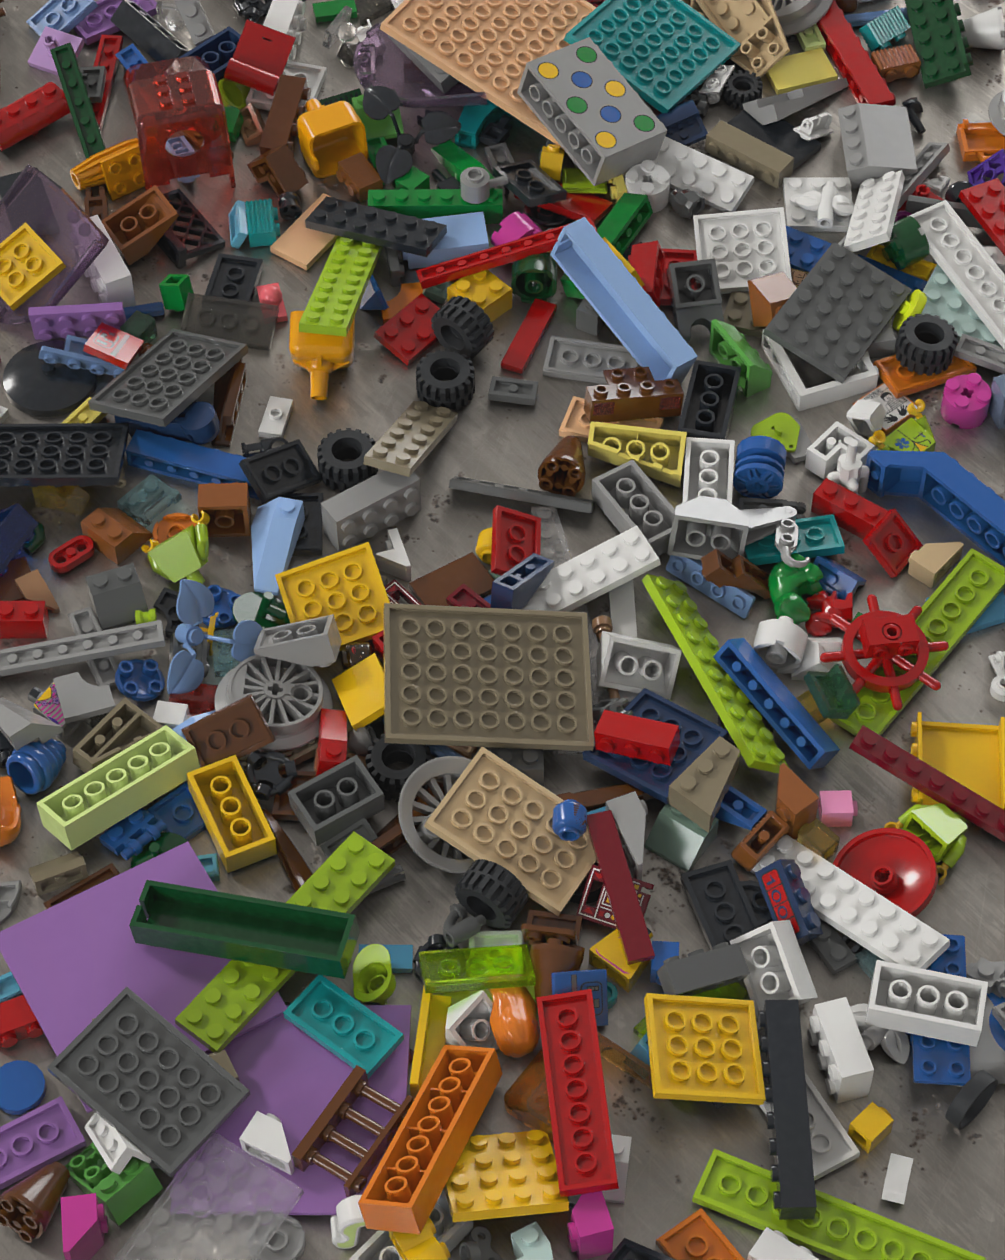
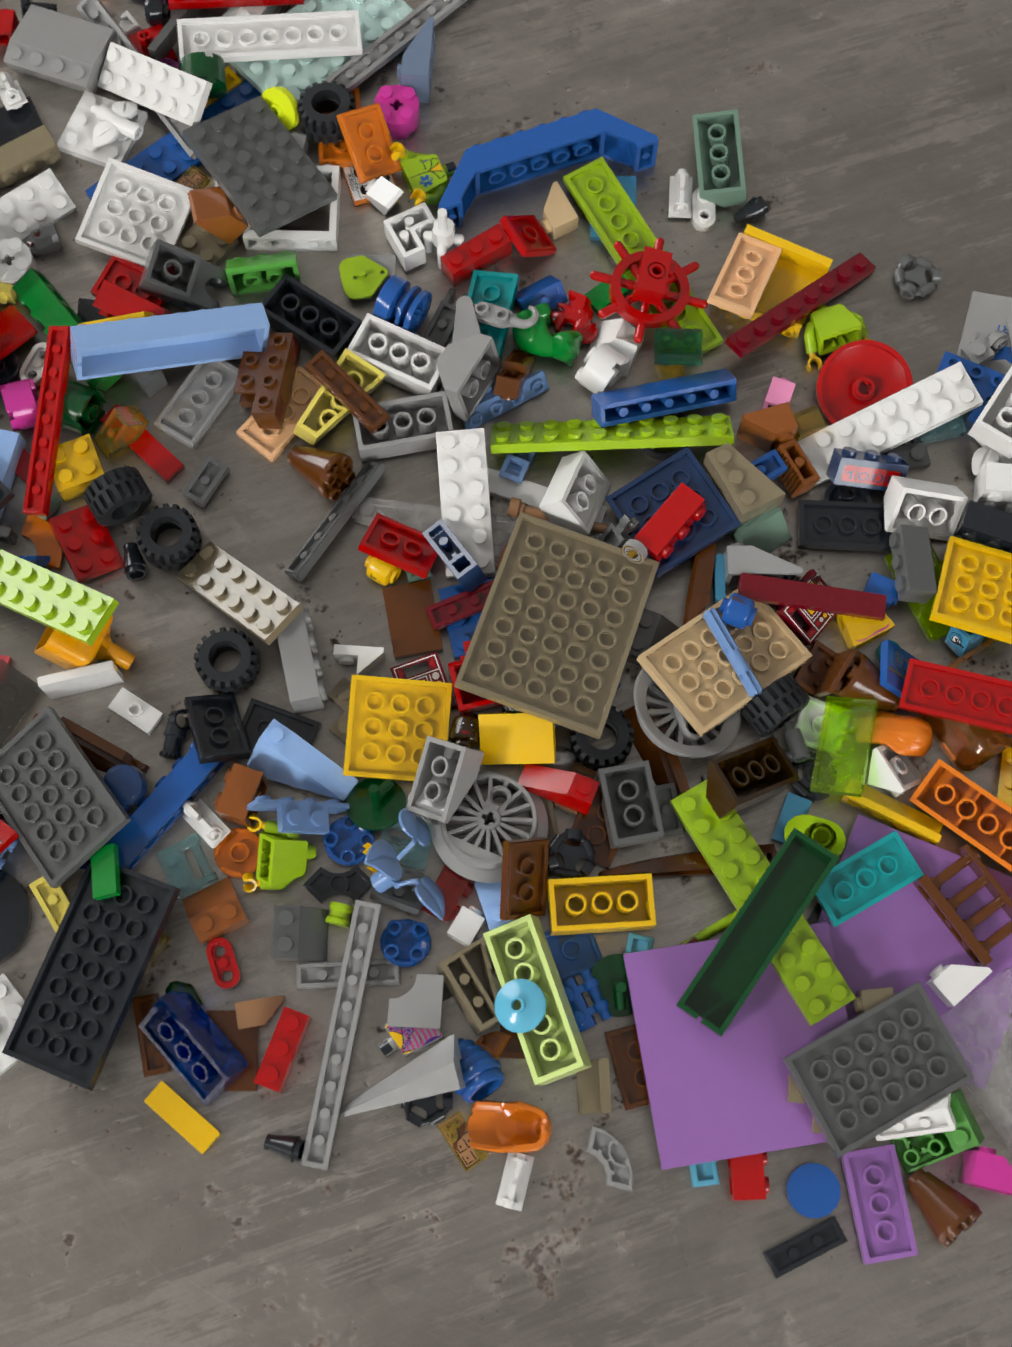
camera: 70 degrees left, 20 degrees up
none -> white tile [37,660,125,699]
none -> green tile [91,843,121,901]
none -> clear yellow slope [93,405,149,458]
none -> black cone [123,542,148,580]
none -> white hinge [182,799,231,849]
none -> medium blue bracket [247,795,350,835]
none -> reddish brown tile [305,350,390,434]
none -> orange tile [336,103,403,184]
none -> dark orange tile [475,1031,511,1059]
none -> medium azure dish [495,979,546,1033]
none -> medium blue slope [499,452,537,484]
none -> light grey tile [622,539,648,564]
none -> medium blue axle [703,608,763,698]
none -> dark brown slope [706,736,800,819]
none -> light nougat plate [707,232,782,320]

